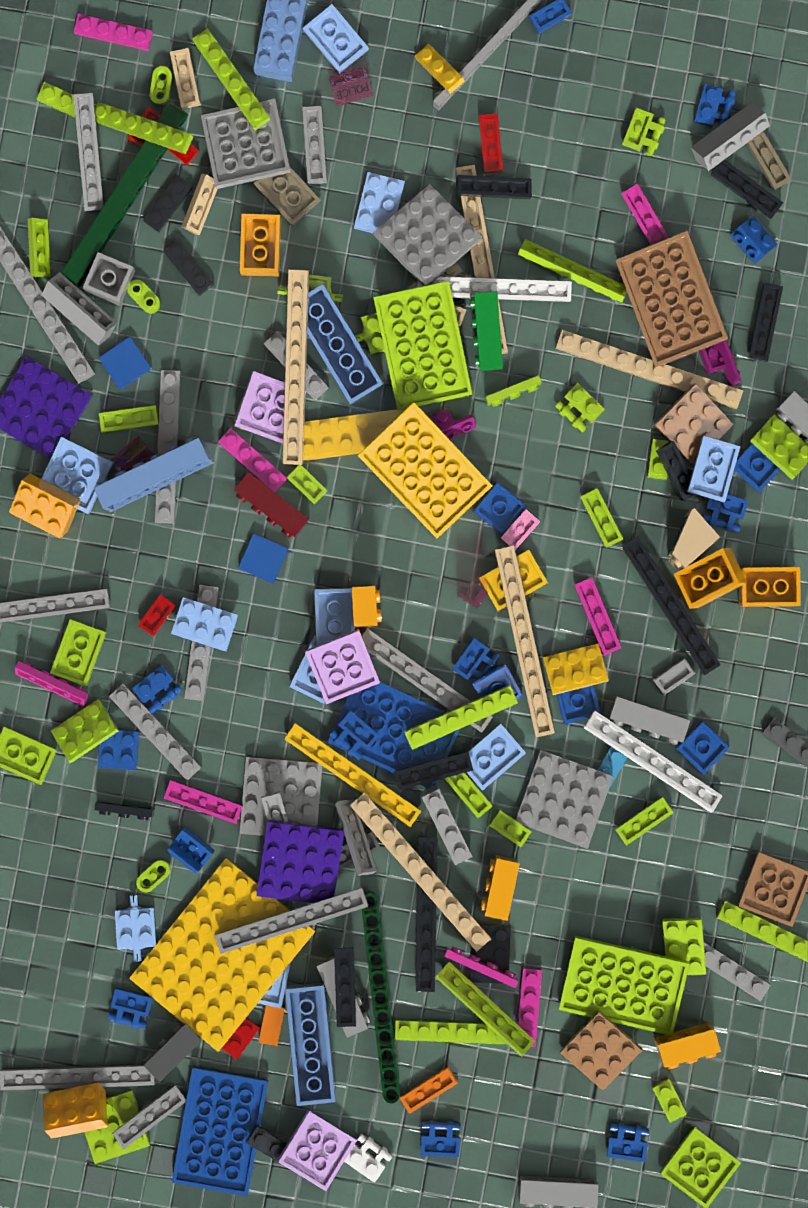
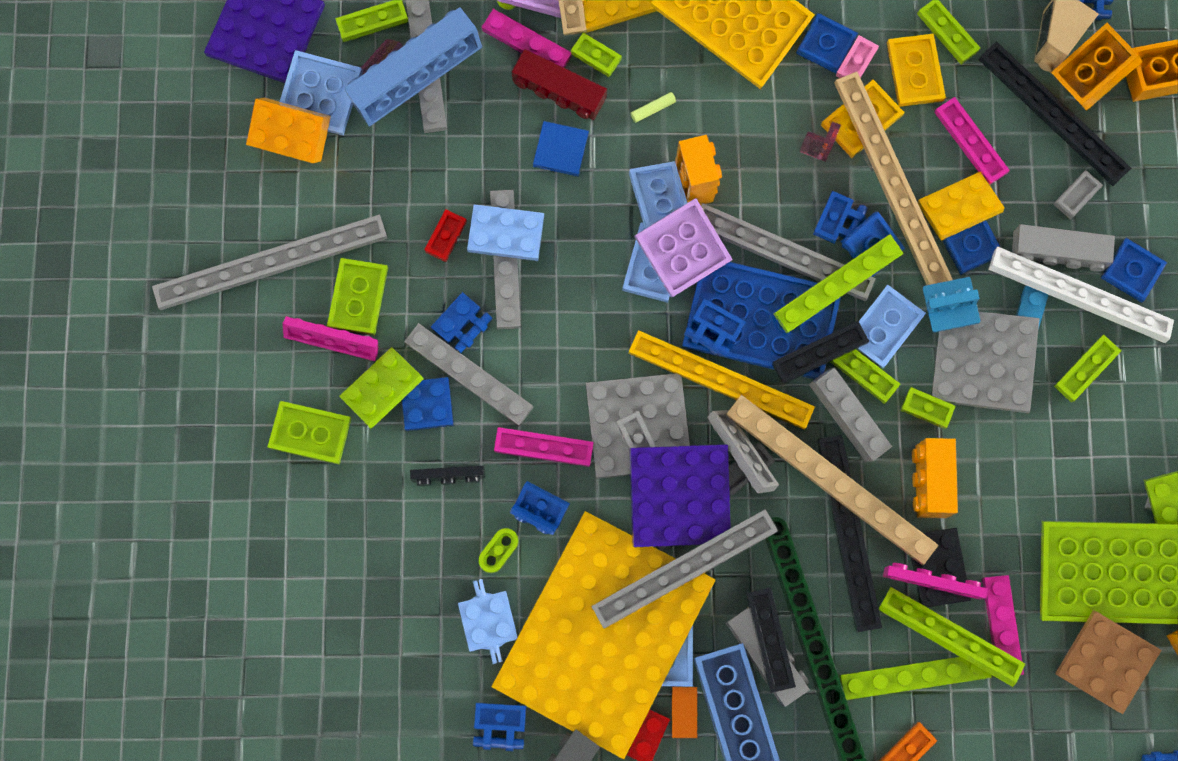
camera: 15 degrees left, 10 degrees down
none -> yellowish green piece [630,92,676,123]
none -> yellow plate [887,34,946,107]
none -> dark azure bracket [923,277,981,333]

